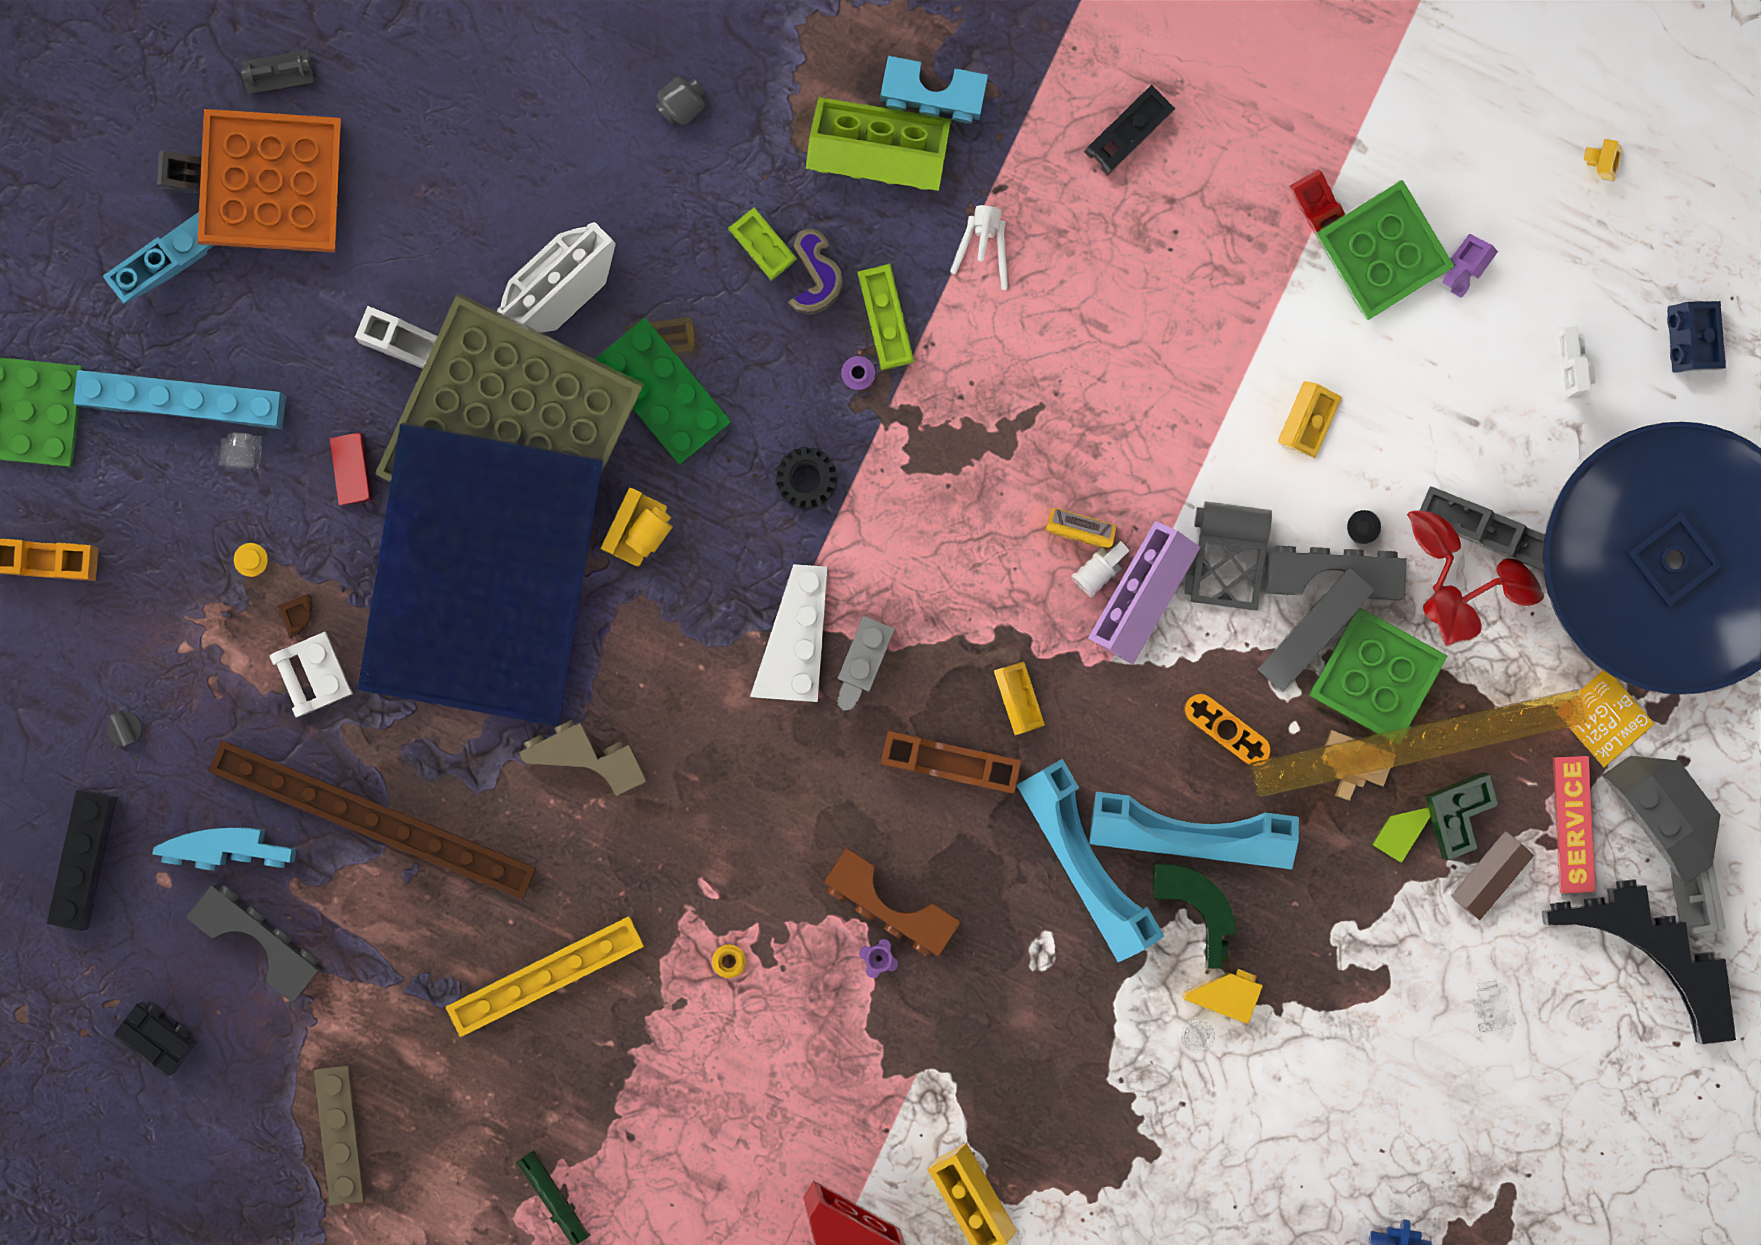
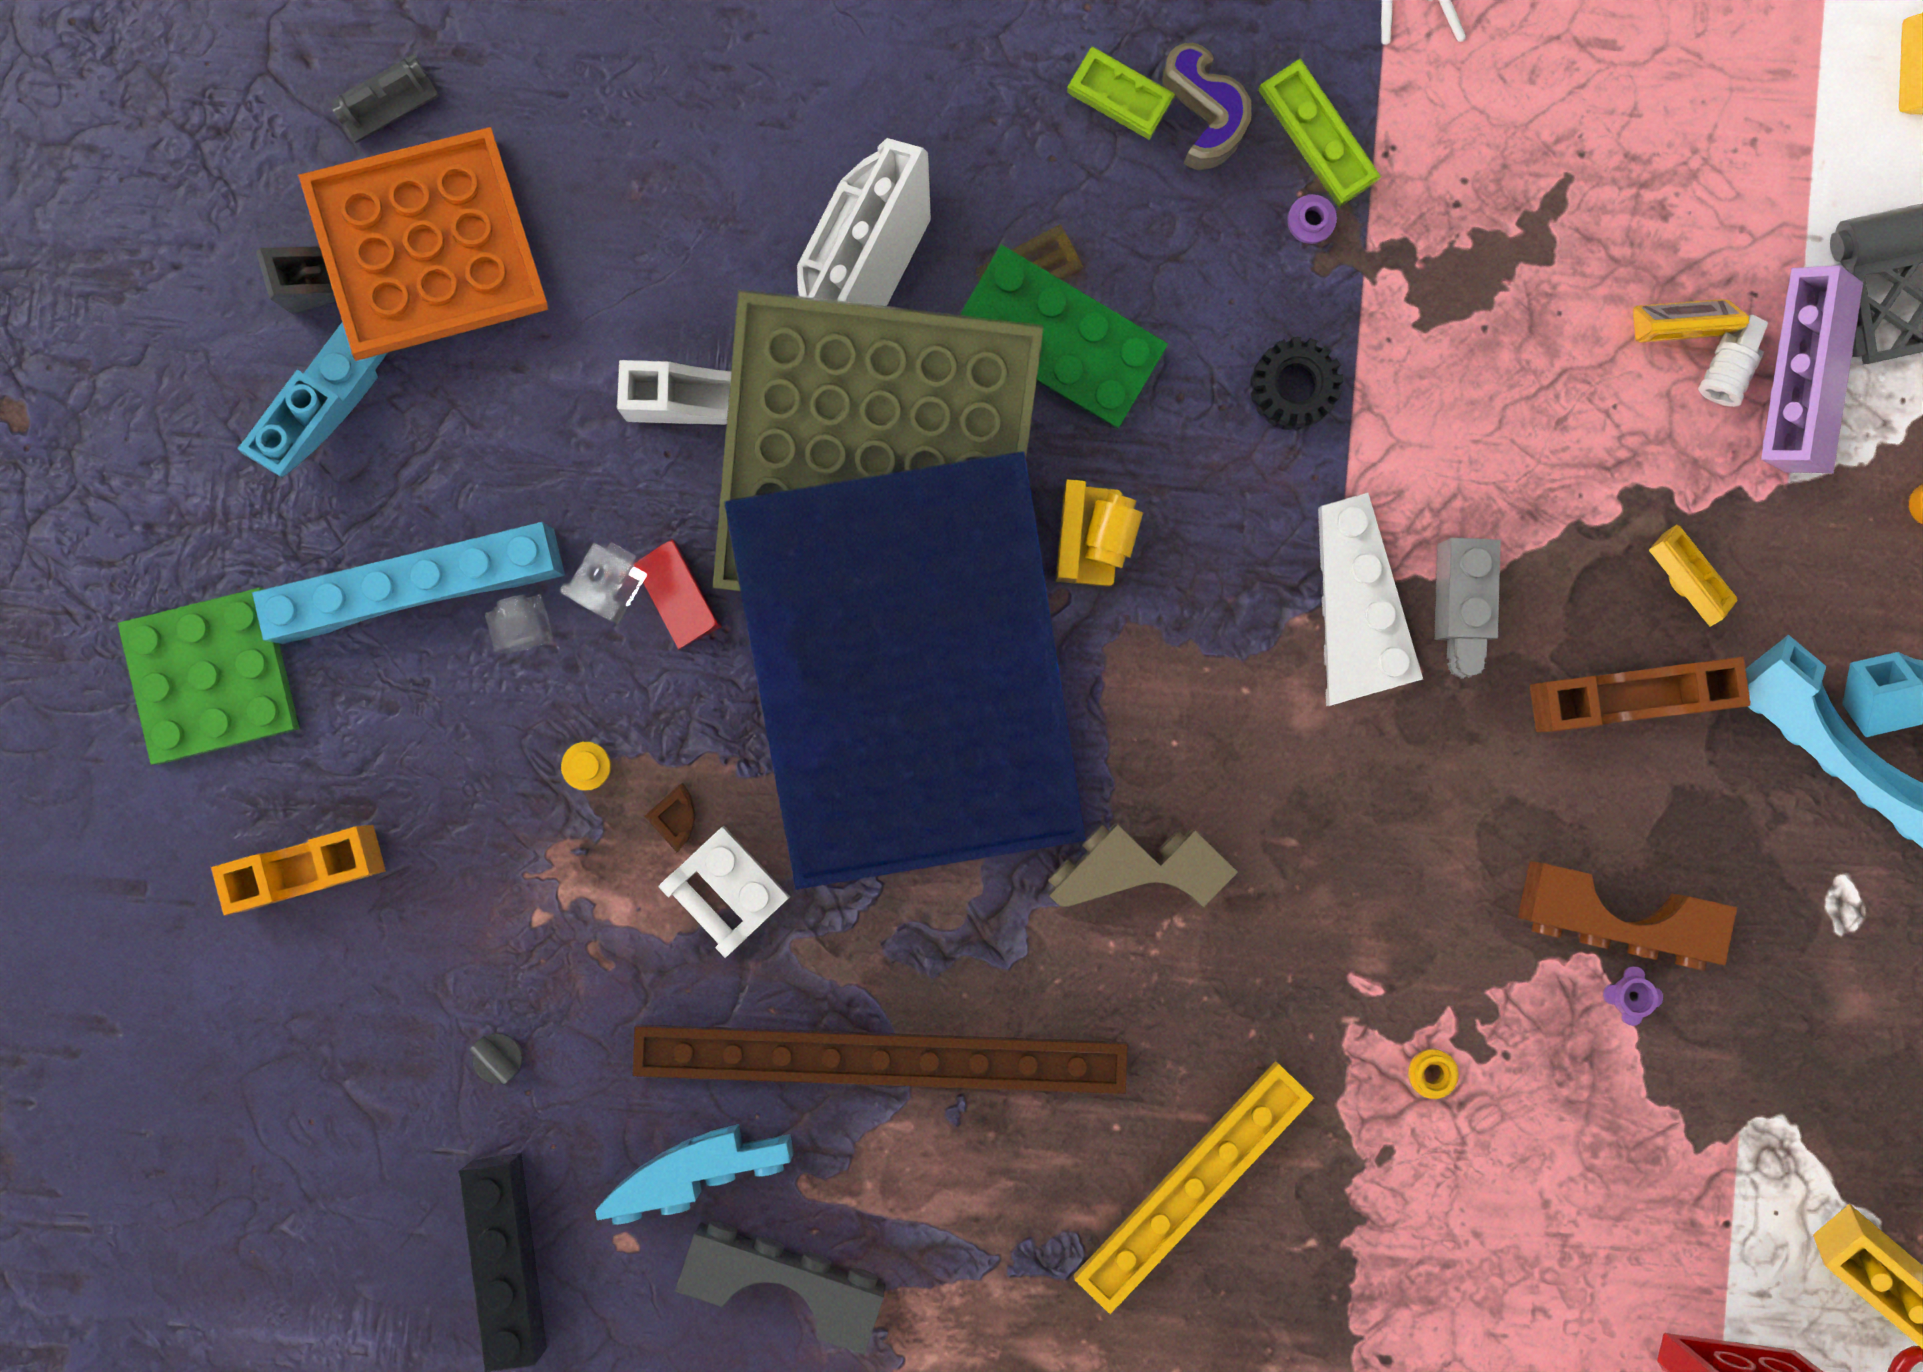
camera: 25 degrees left, 0 degrees up
none -> clear brick [559,542,647,624]

